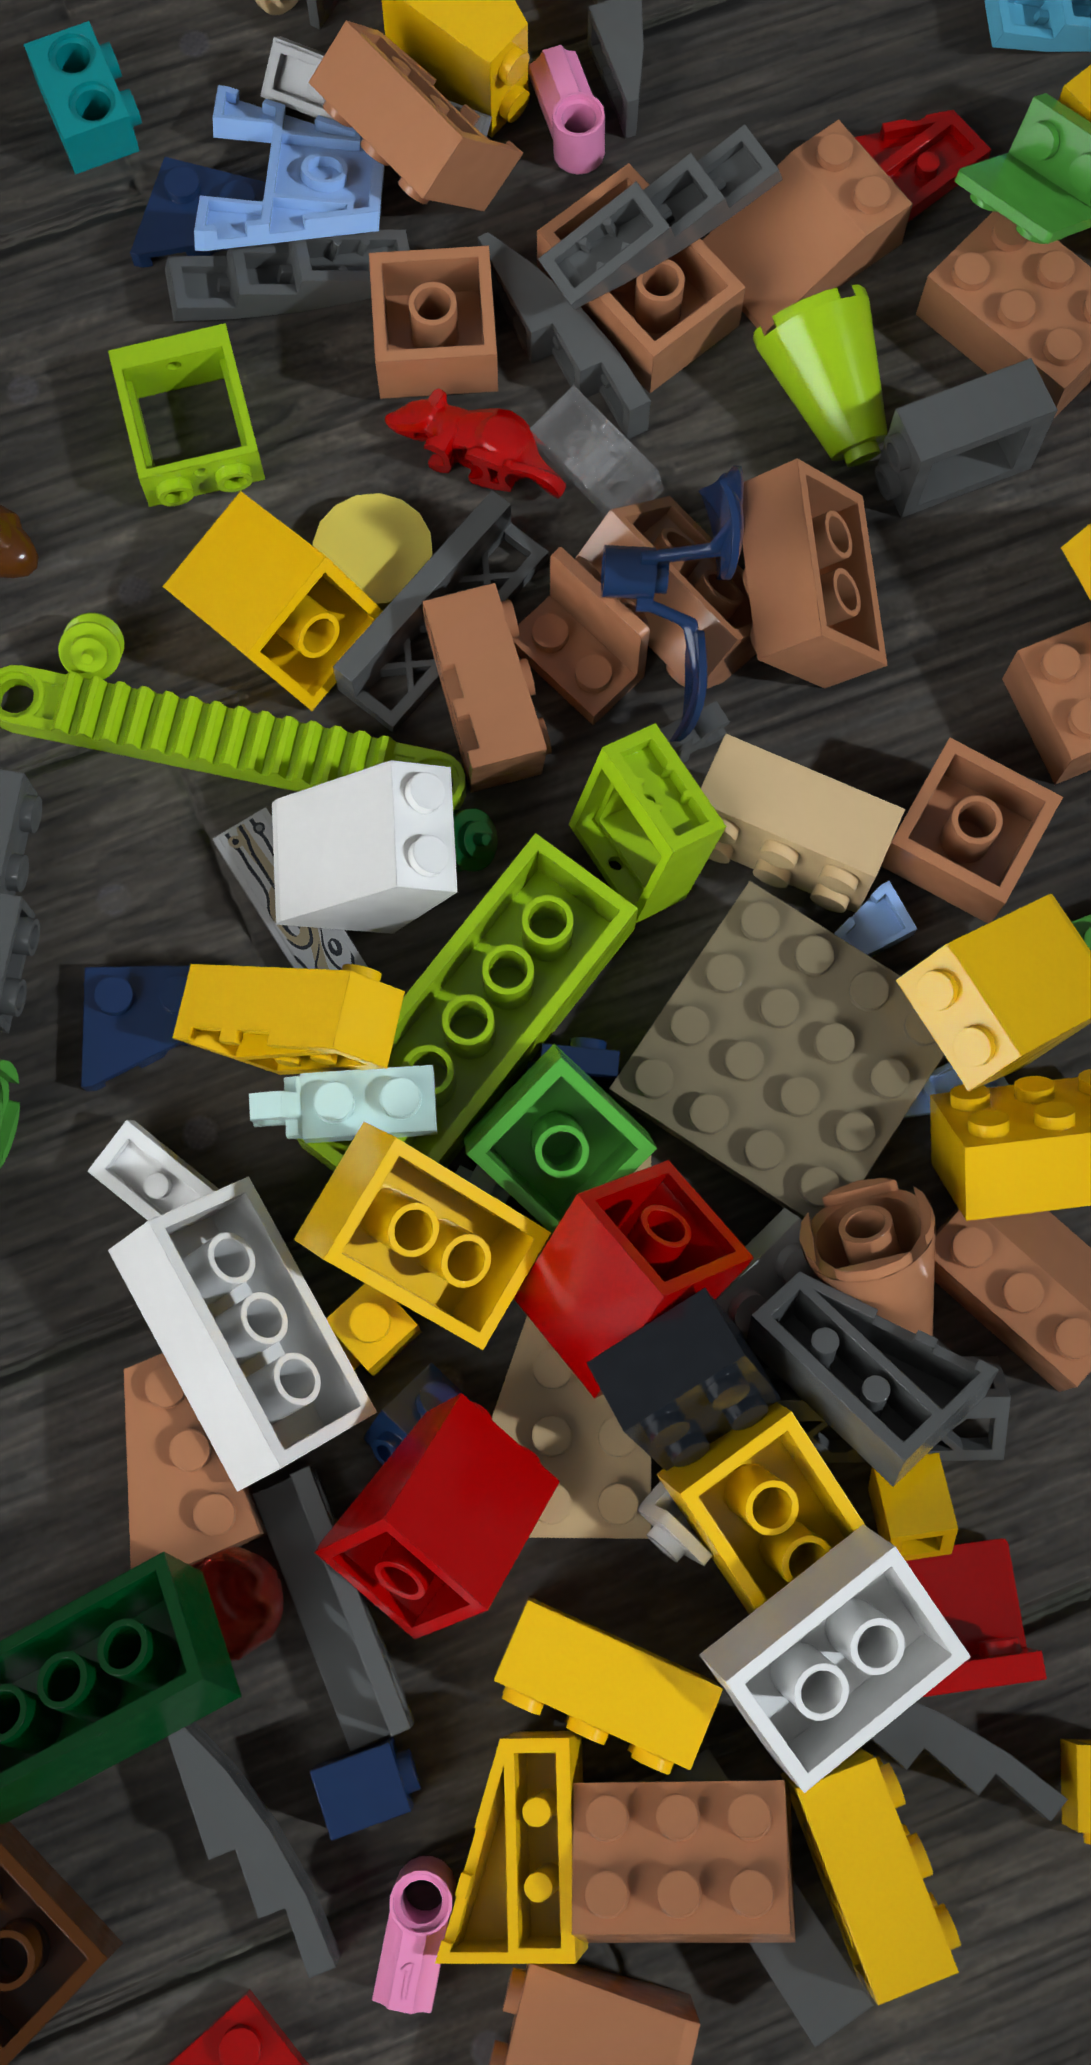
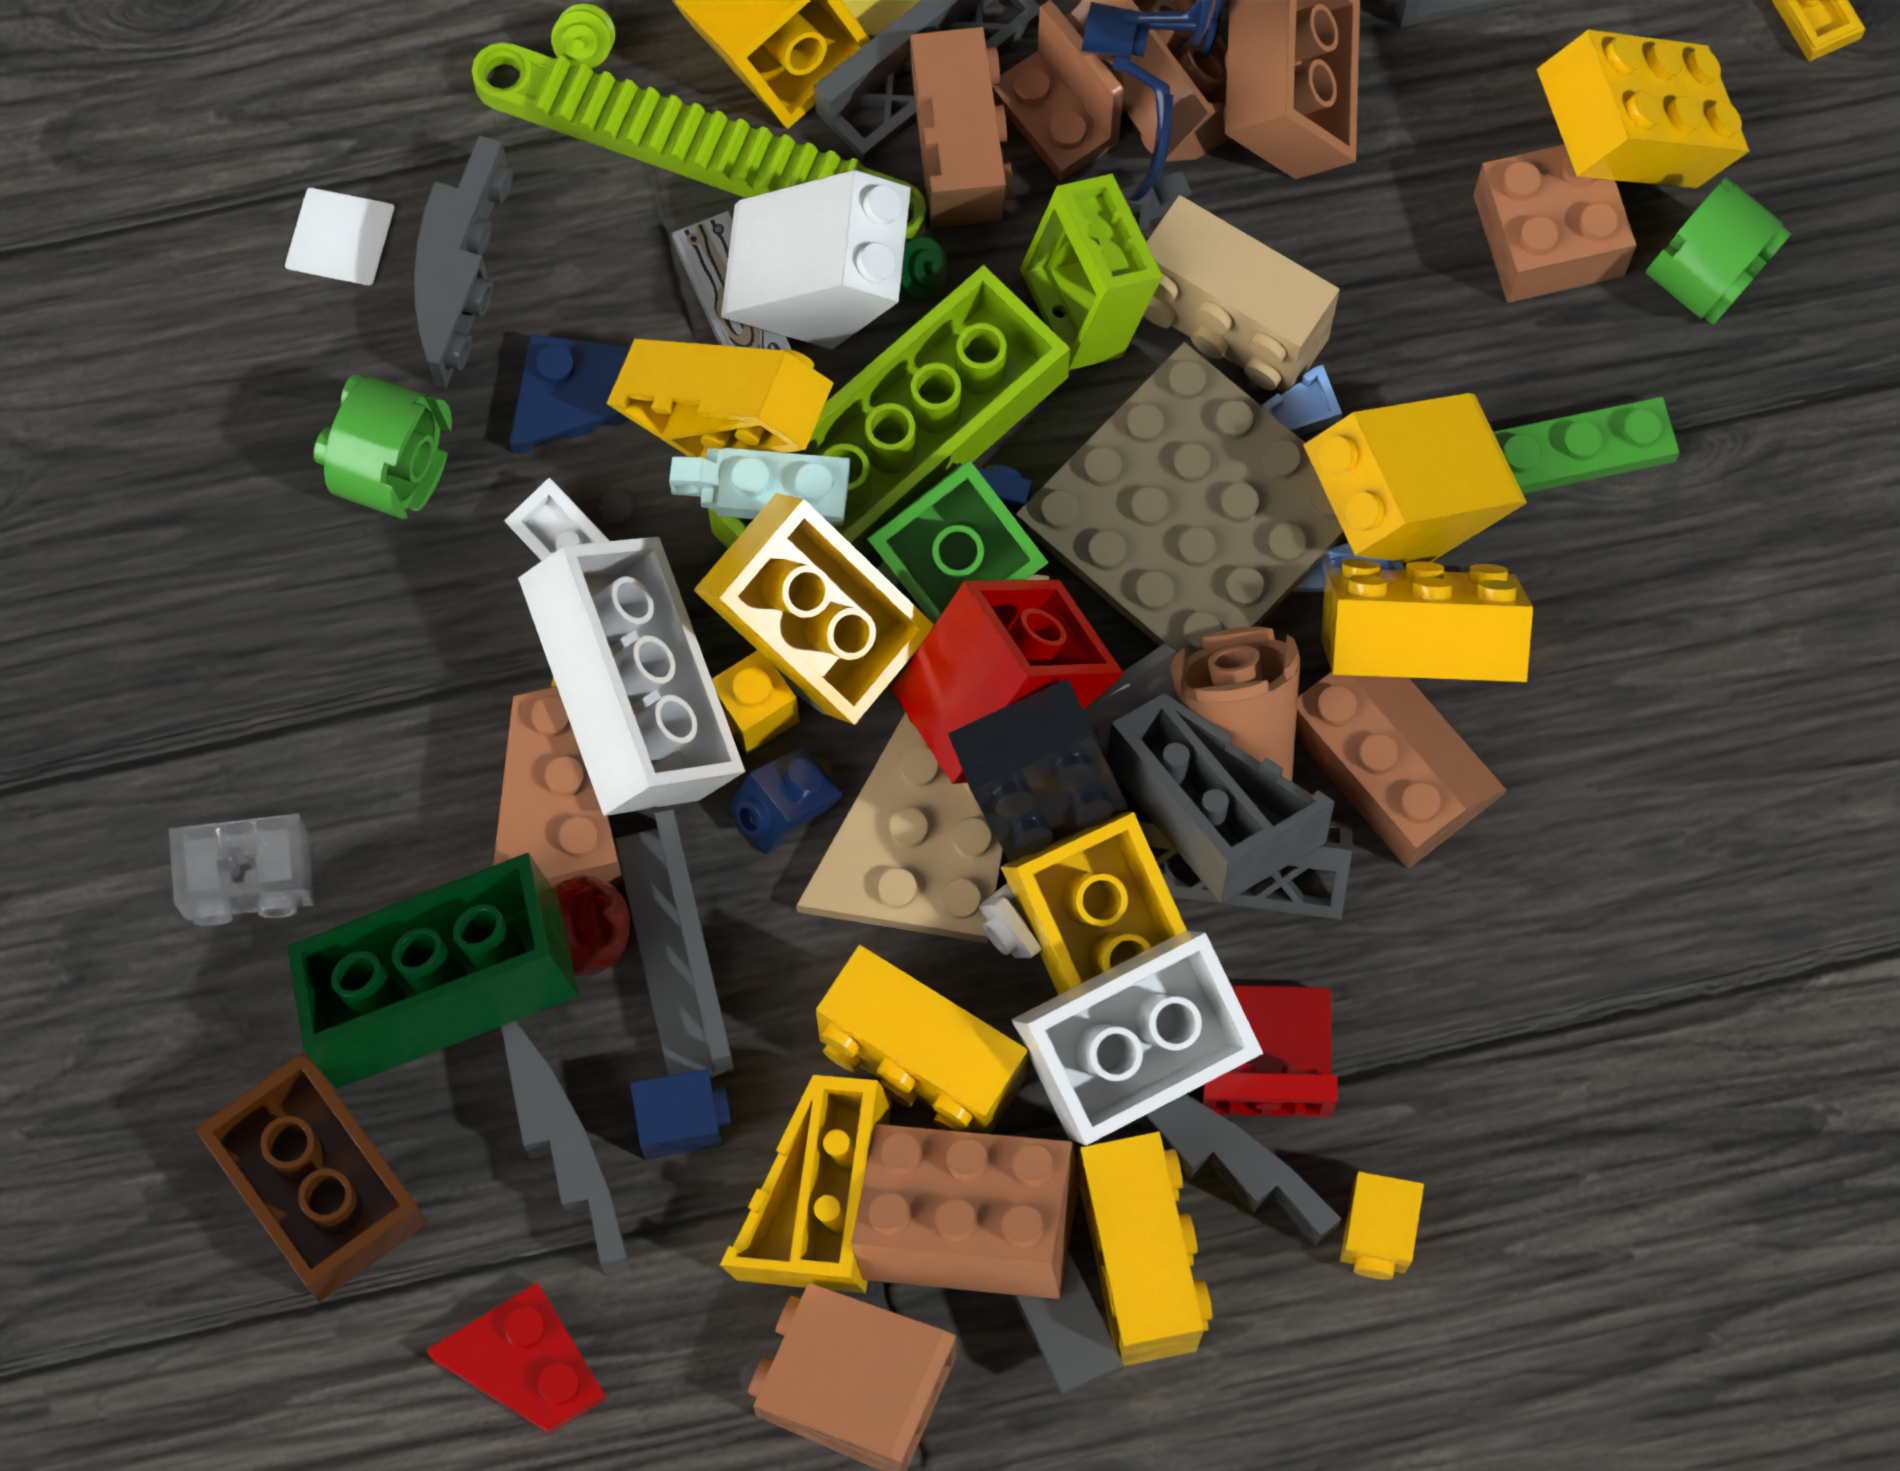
camera: 10 degrees right, 5 degrees down
red slope [314,1393,560,1639] -> none
bright pink piece [372,1856,456,2014] -> none
yellow brick [868,1453,958,1561] -> none
nougat brick [881,738,1063,923] -> none

